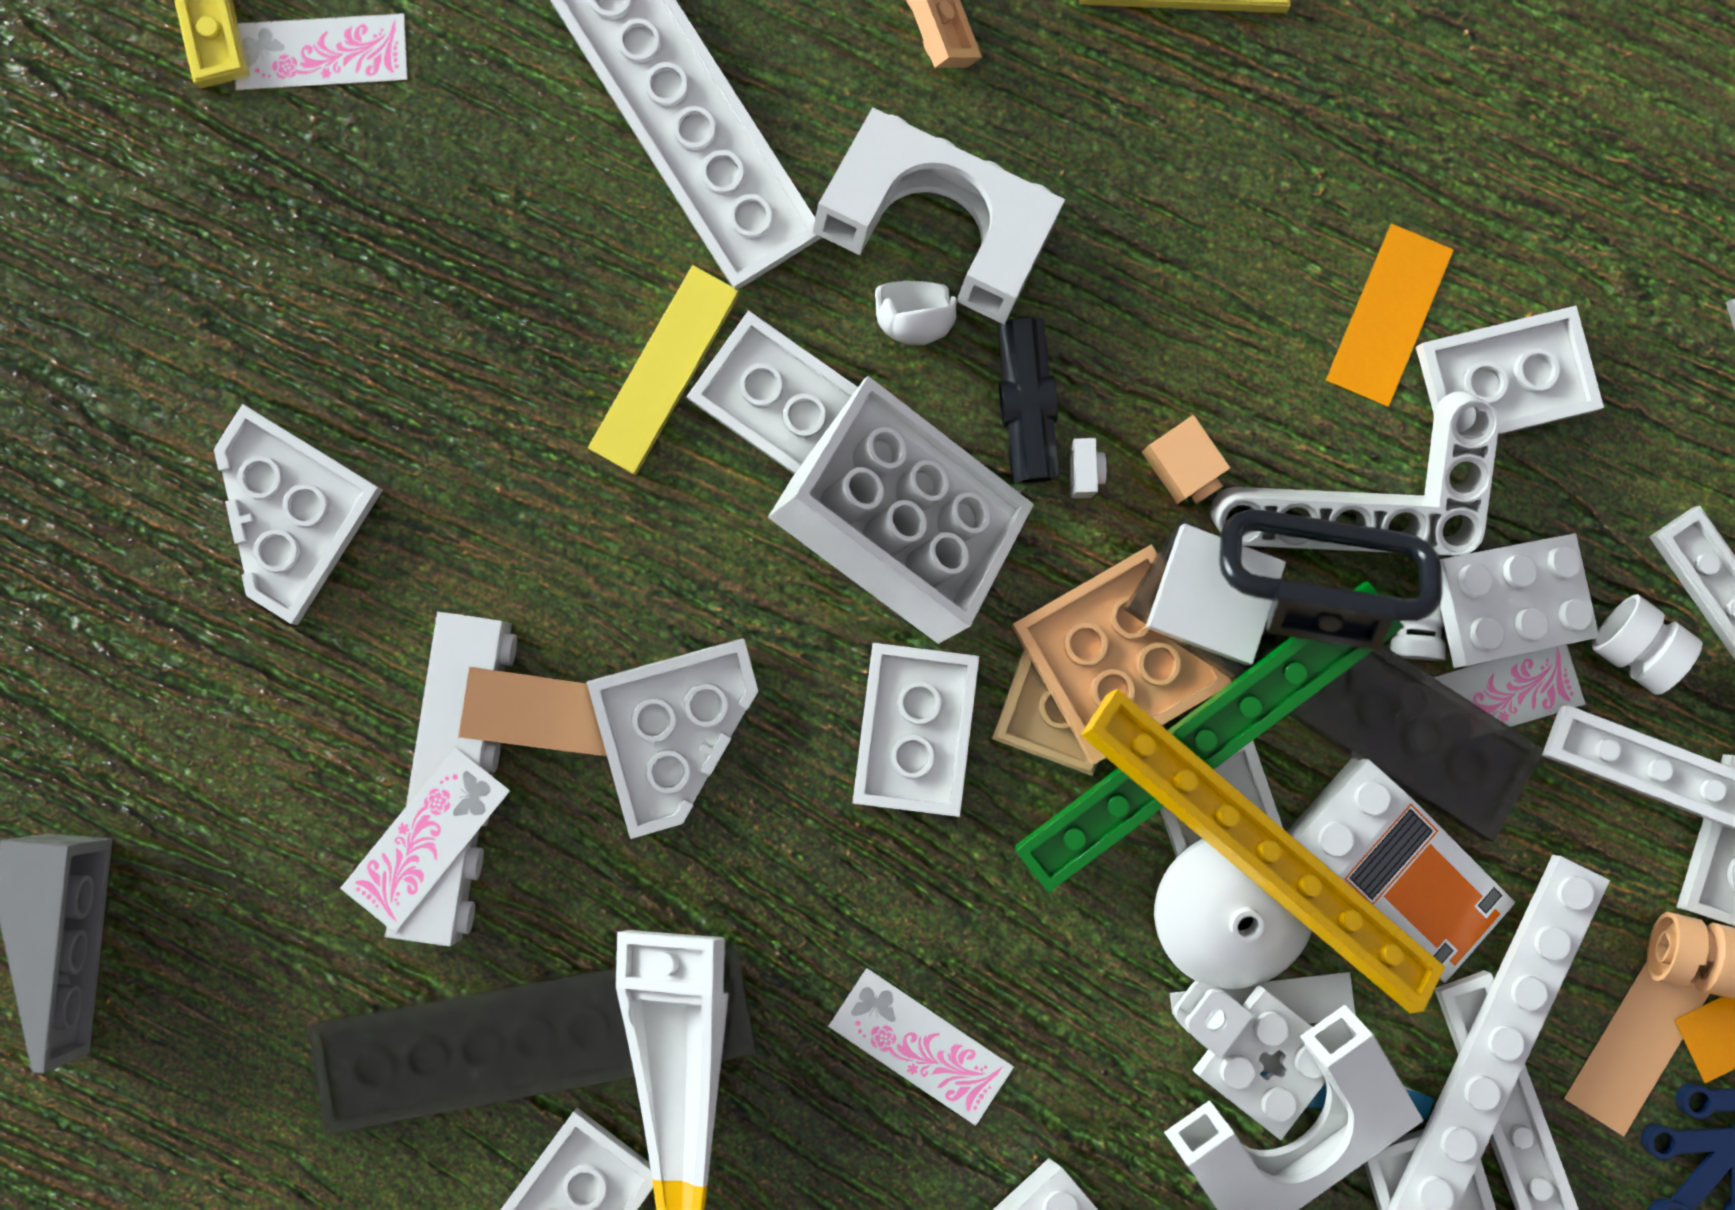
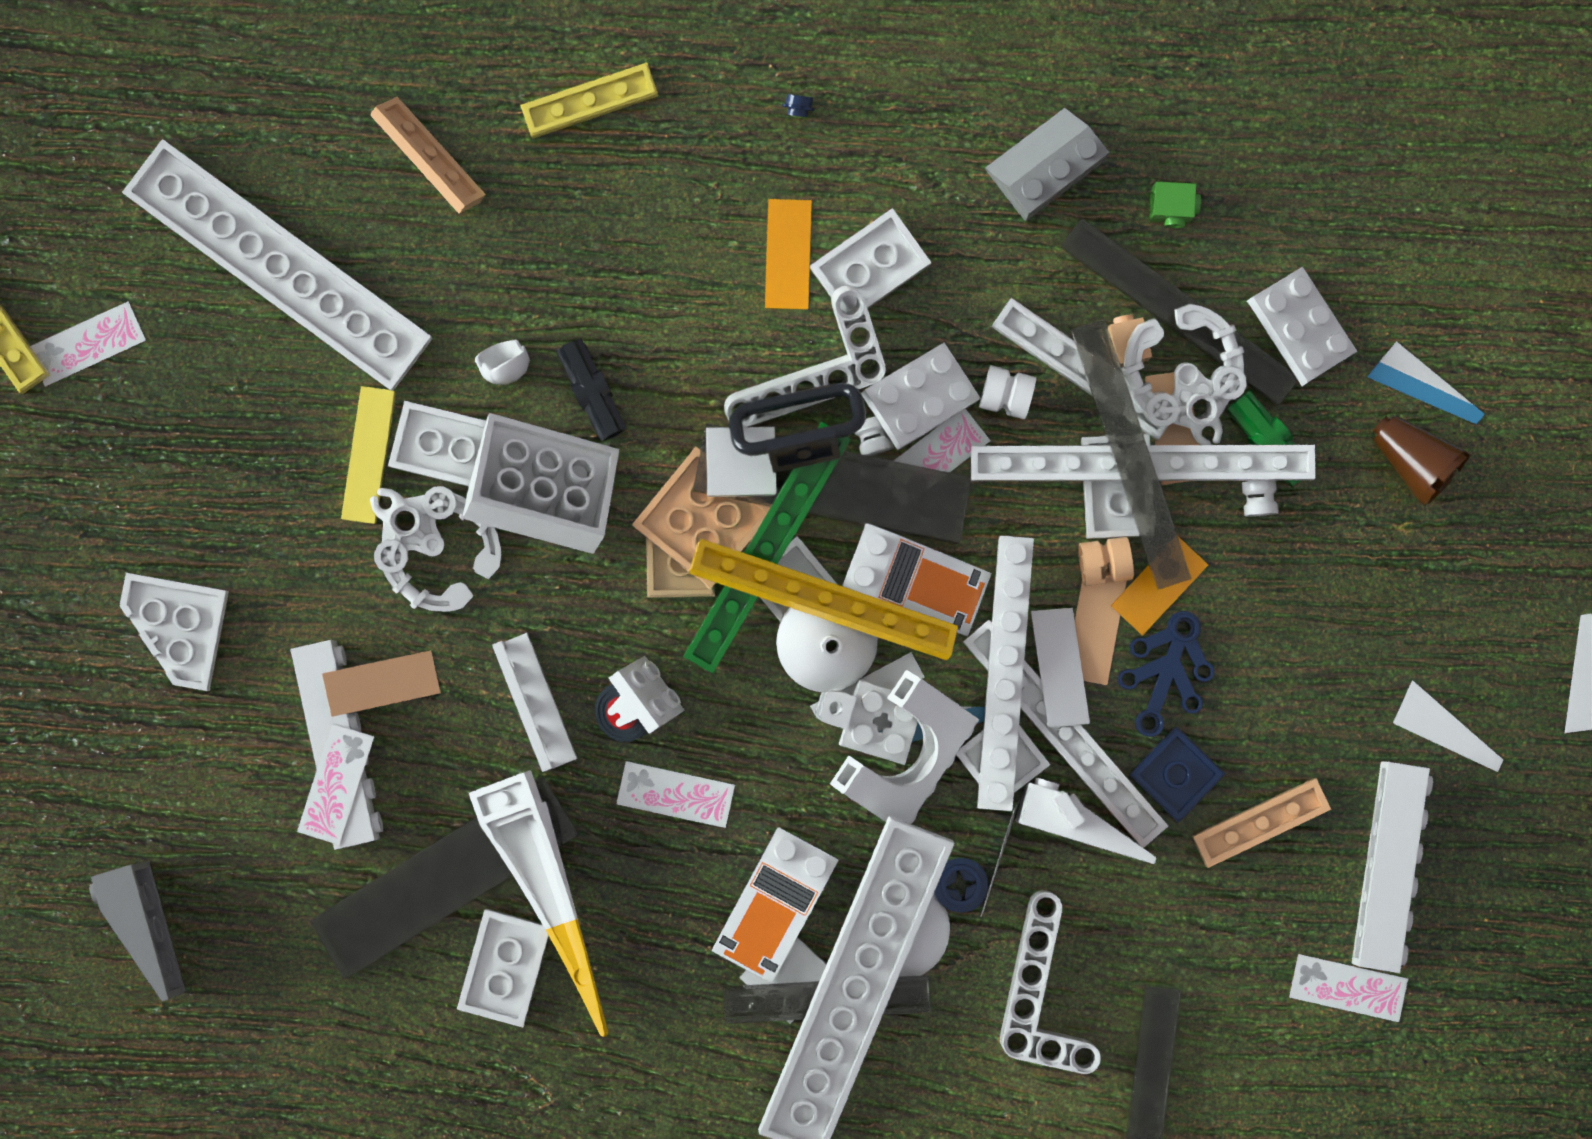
camera: 20 degrees left, 0 degrees up
white plate [587,638,758,839] -> none
white arch [812,107,1065,325] -> none
white plate [853,643,979,817] -> none
white plate [1069,438,1106,499] -> none
light nougat brick [1142,415,1230,504] -> none
none -> white piece [370,486,501,612]
none -> white fence [492,633,578,772]
none -> white plate [595,656,684,742]
none -> dark blue plate [782,94,815,117]
none -> white sticker [1031,608,1090,727]

